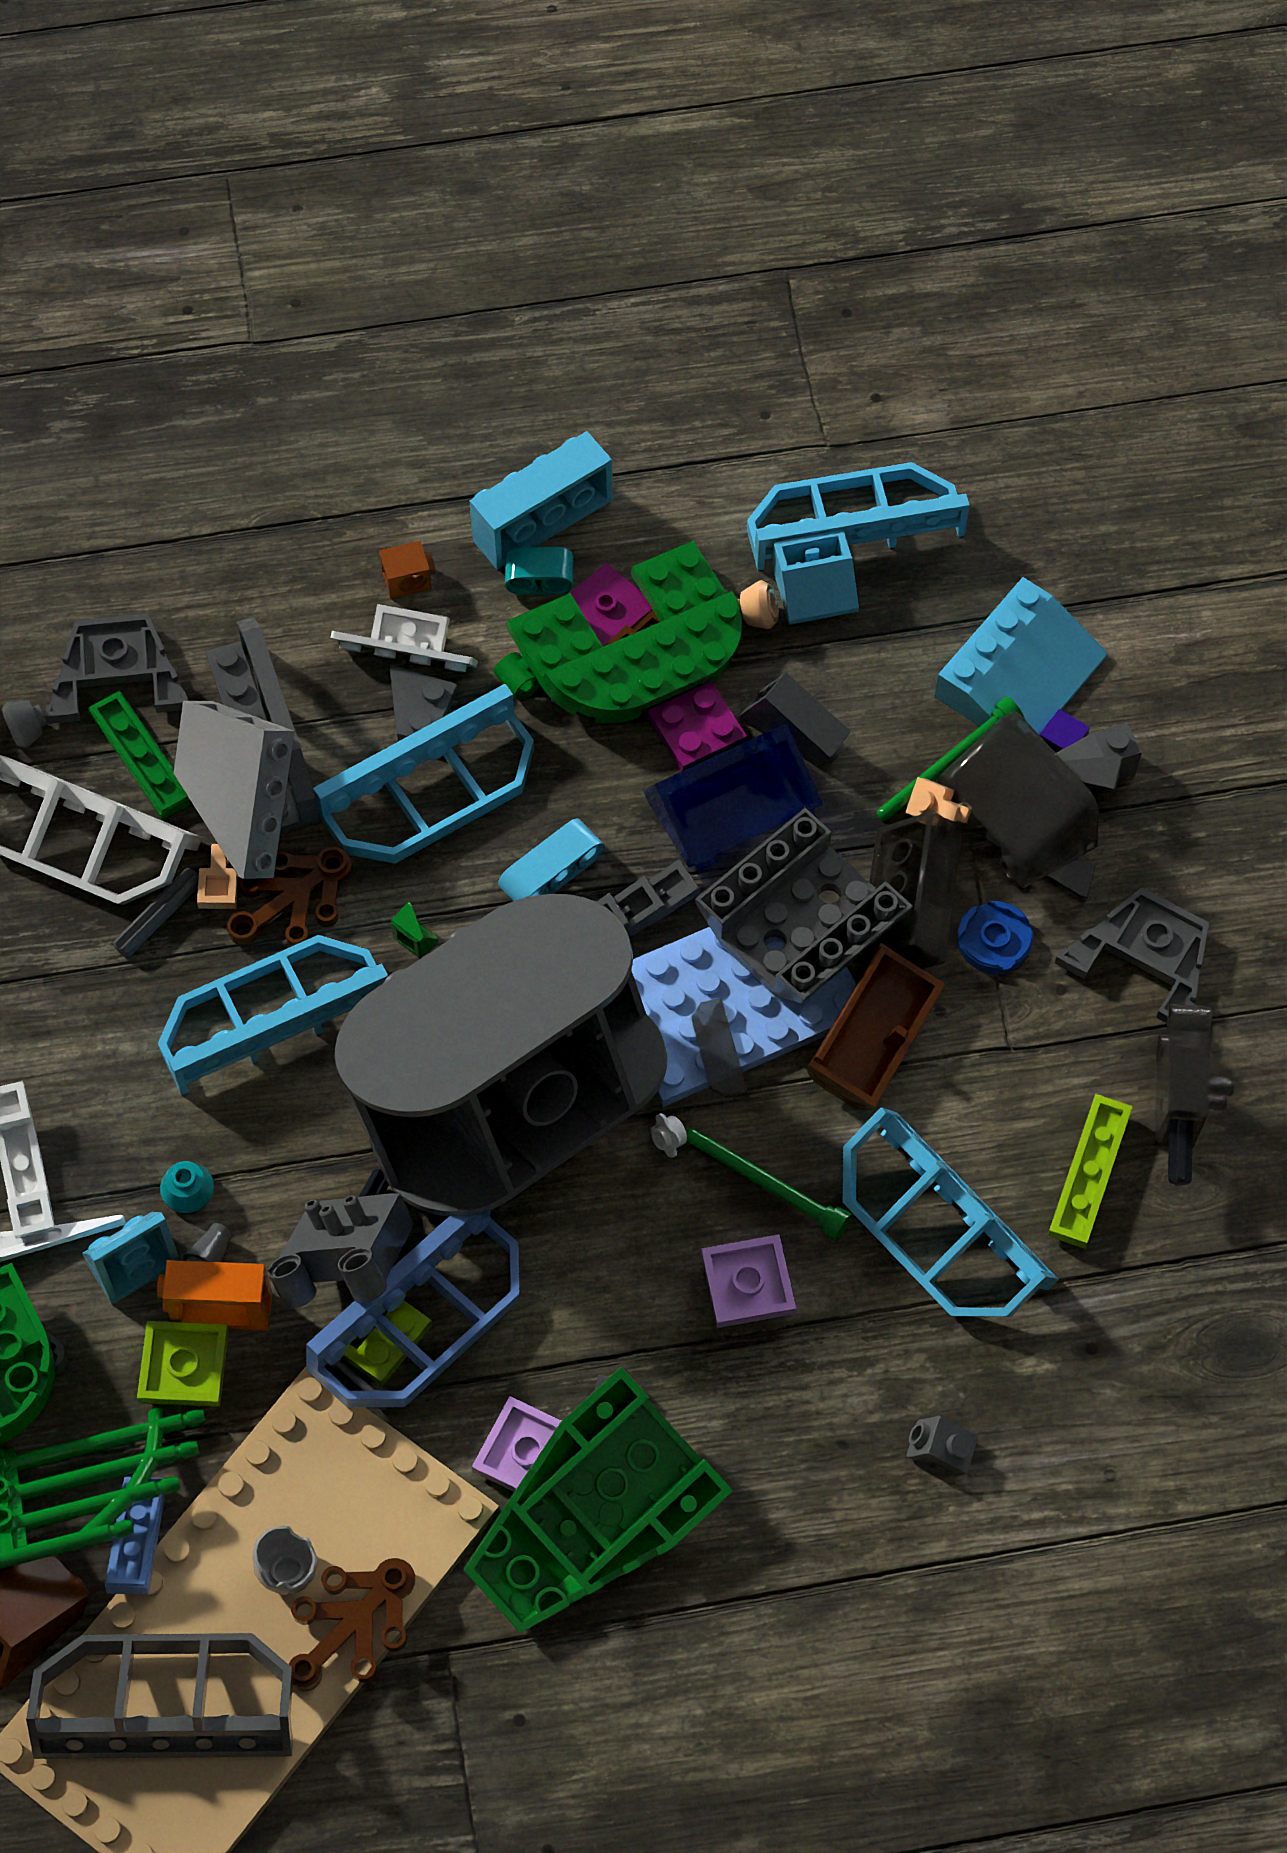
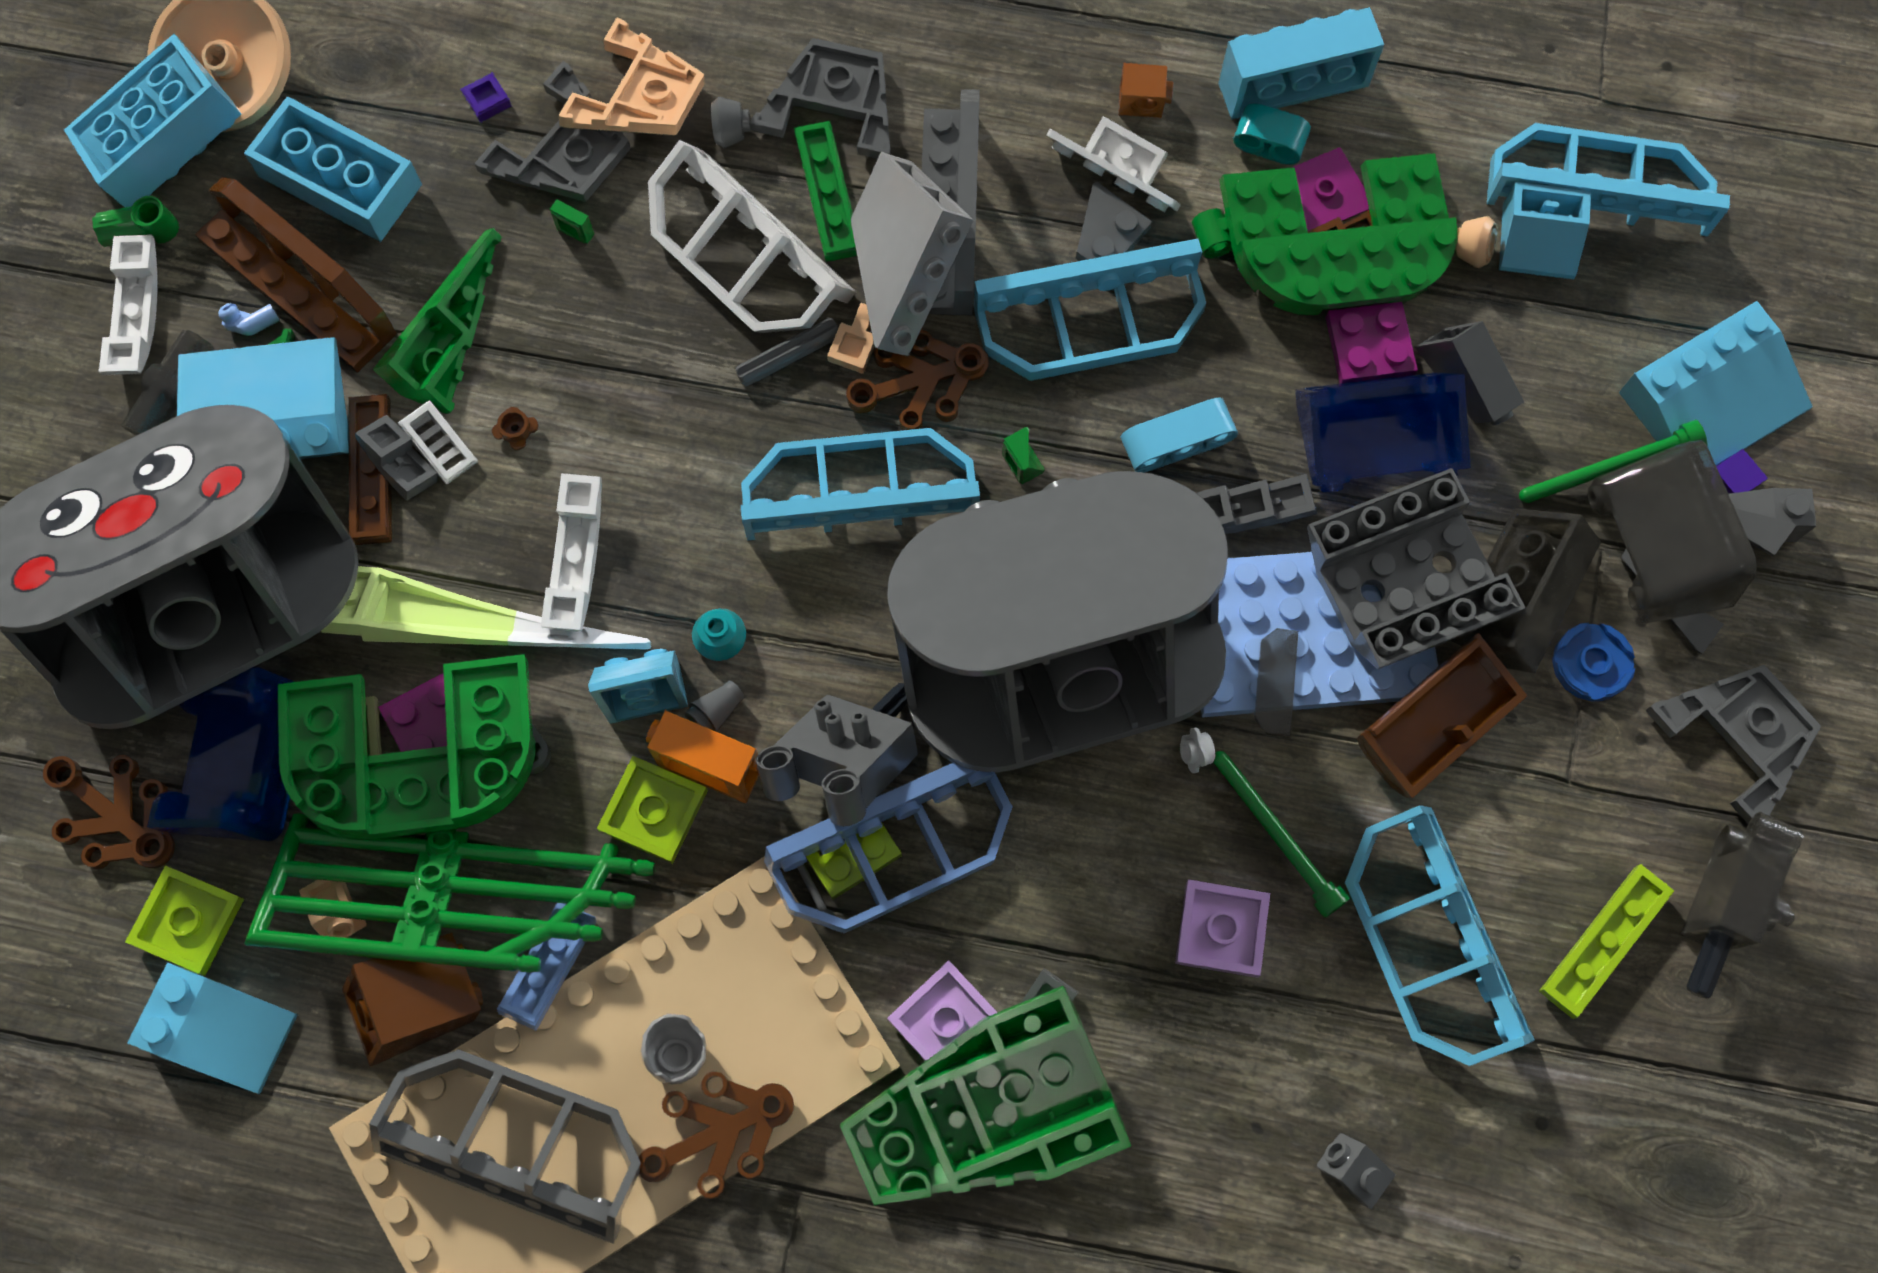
camera: 20 degrees right, 10 degrees up
light nougat plate [906,777,971,825] -> none

